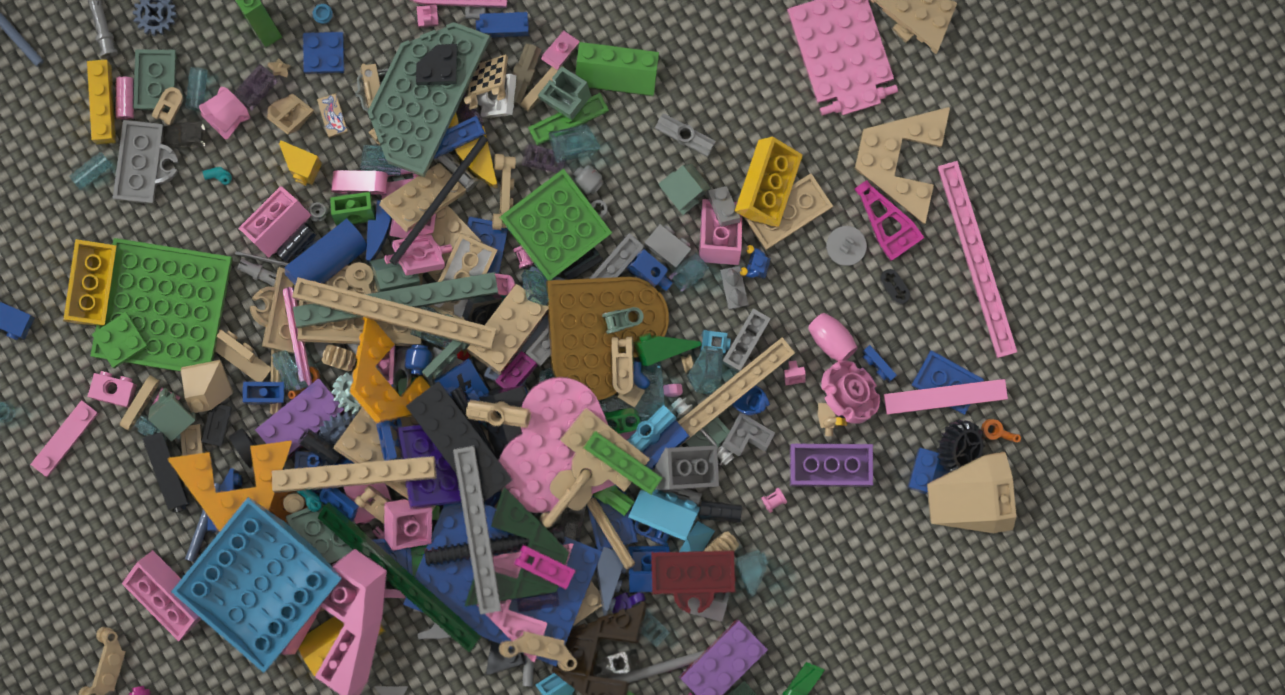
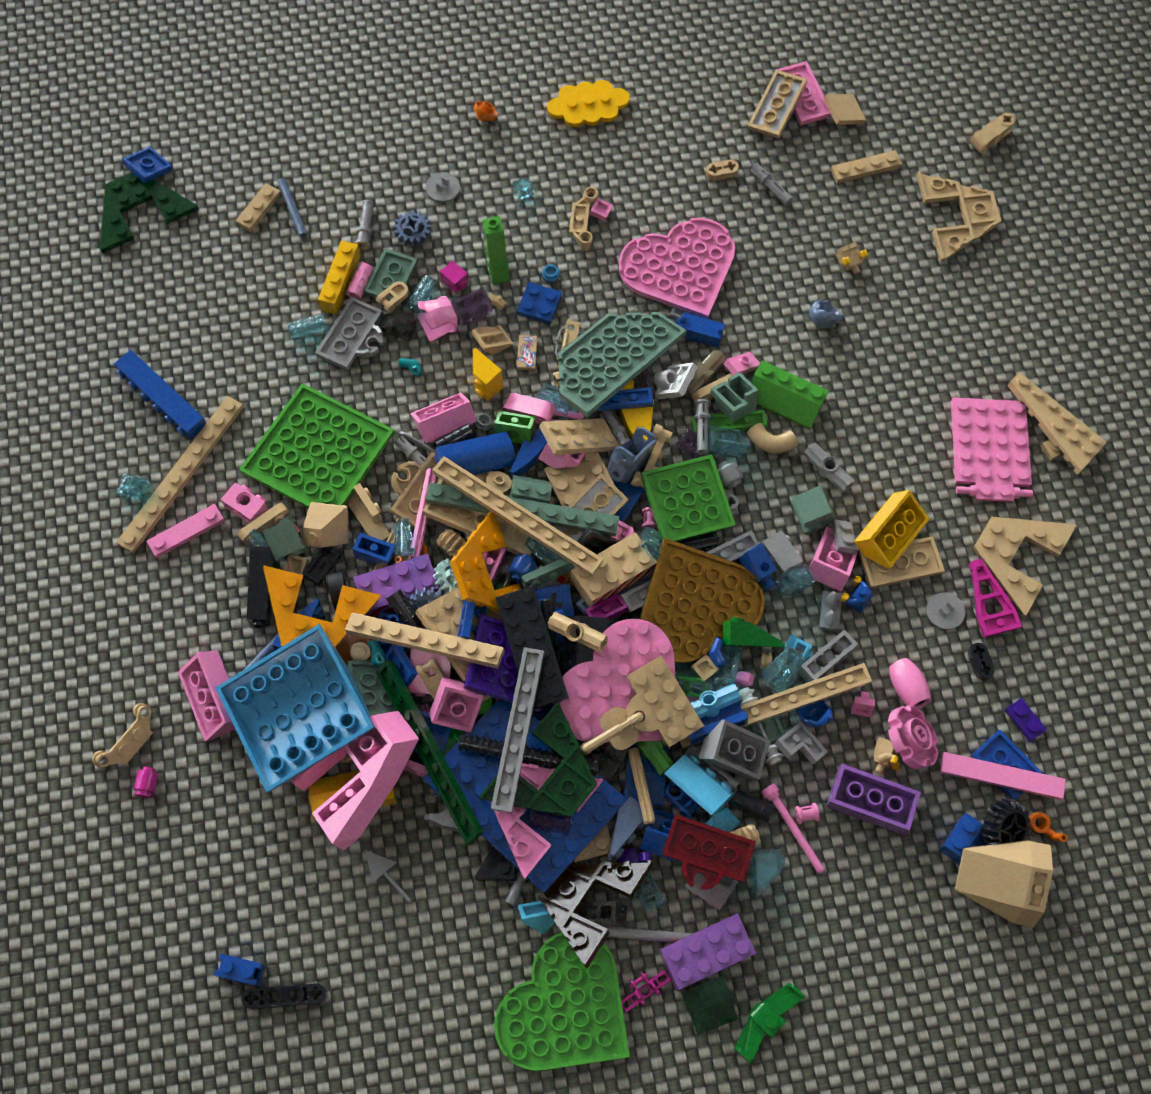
camera: 20 degrees right, 15 degrees down
yellow slope [63,239,117,326] -> none
bright green plate [92,312,148,369] -> none
bright pink plate [385,234,452,276] -> none
black piece [389,136,488,265] -> none
black plate [416,44,458,85] -> none
bright pink tile [417,5,439,28] -> none
tan flag [464,55,508,110] -> none
tan plate [499,631,577,671] -> none
dark pink plate [514,545,575,589] -> none
bright green tile [583,431,662,495] -> none
sand green piece [602,307,643,334] -> none
tan plate [612,337,634,394] -> none
blue plate [862,345,897,382] -> none
bright pink plate [938,161,1017,359] -> none
none -> tan plate [116,396,244,554]
none -> dark pink brick [440,260,469,293]
none -> sand blue piece [608,427,658,483]
none -> light grey pin [694,399,711,455]
none -> tan cylinder [747,423,798,454]
none -> bright pink piece [761,783,824,873]
none -> dark purple plate [1004,698,1047,742]

